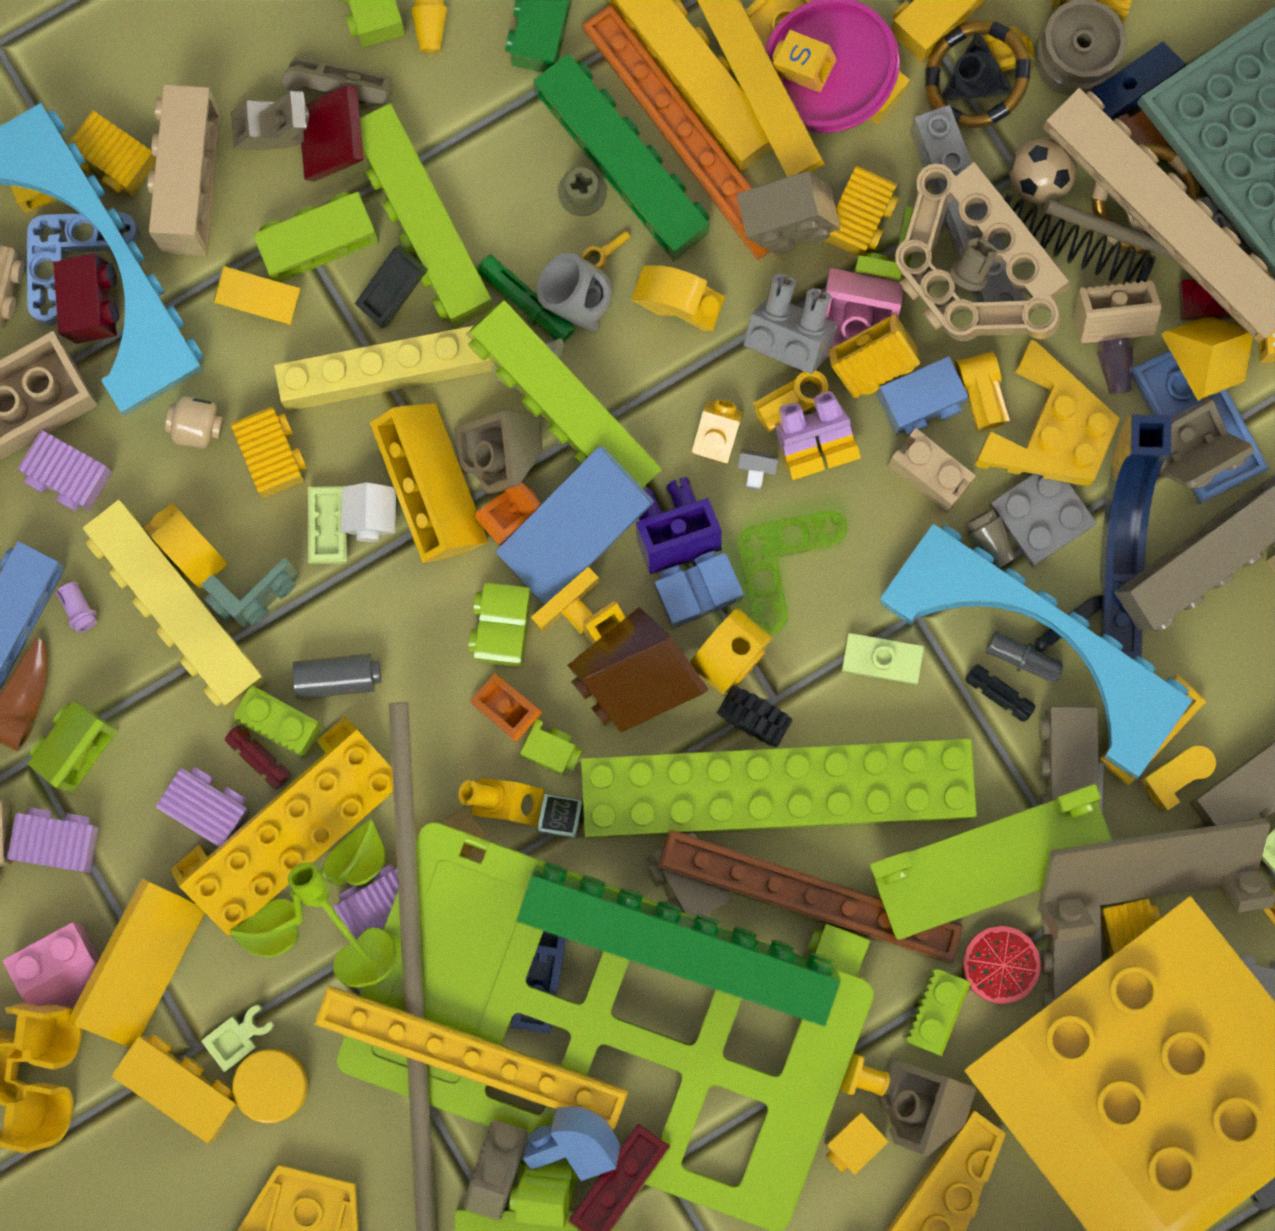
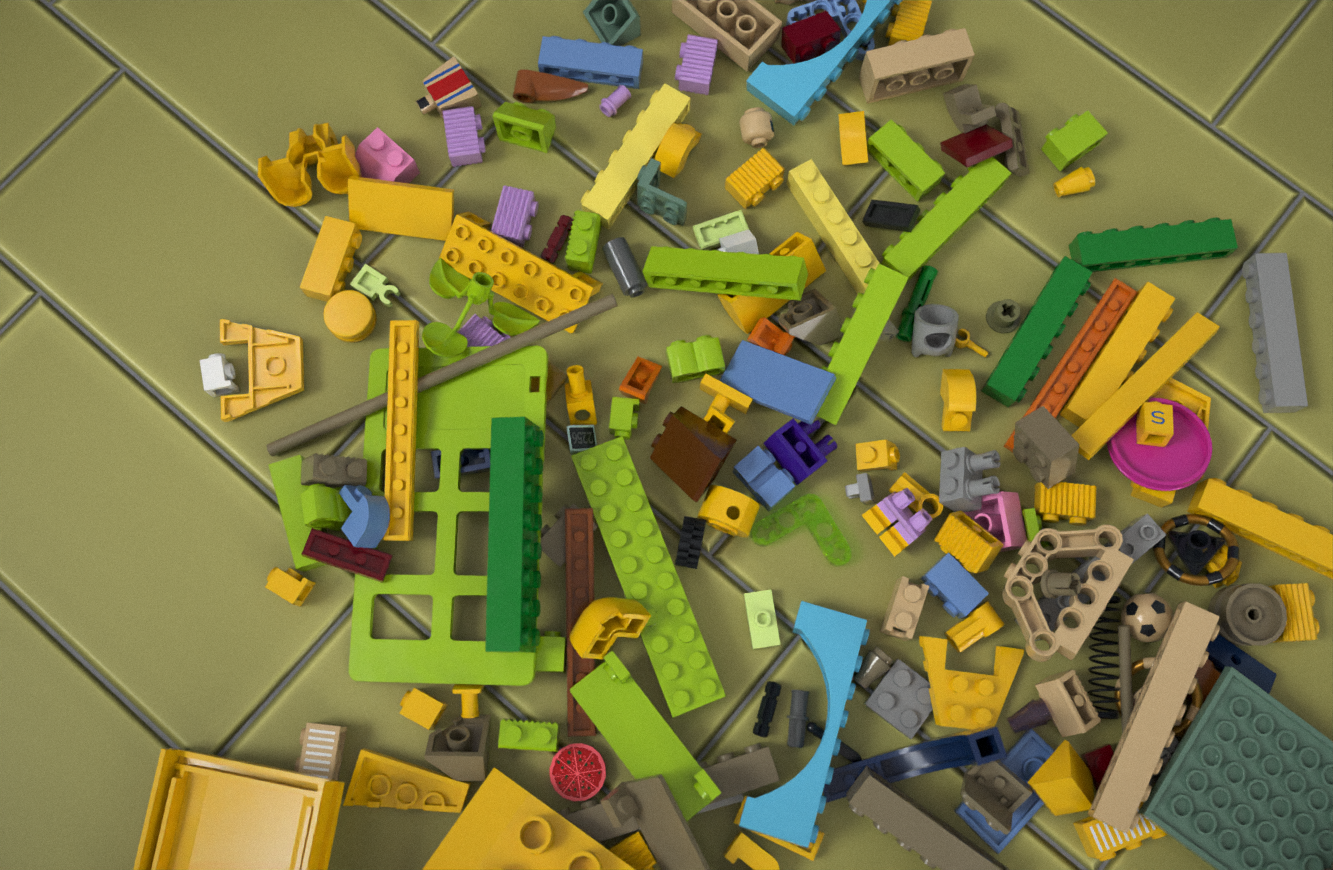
camera: 70 degrees right, 5 degrees down
none -> yellow brick [569,597,651,659]
none -> lime brick [642,246,808,301]

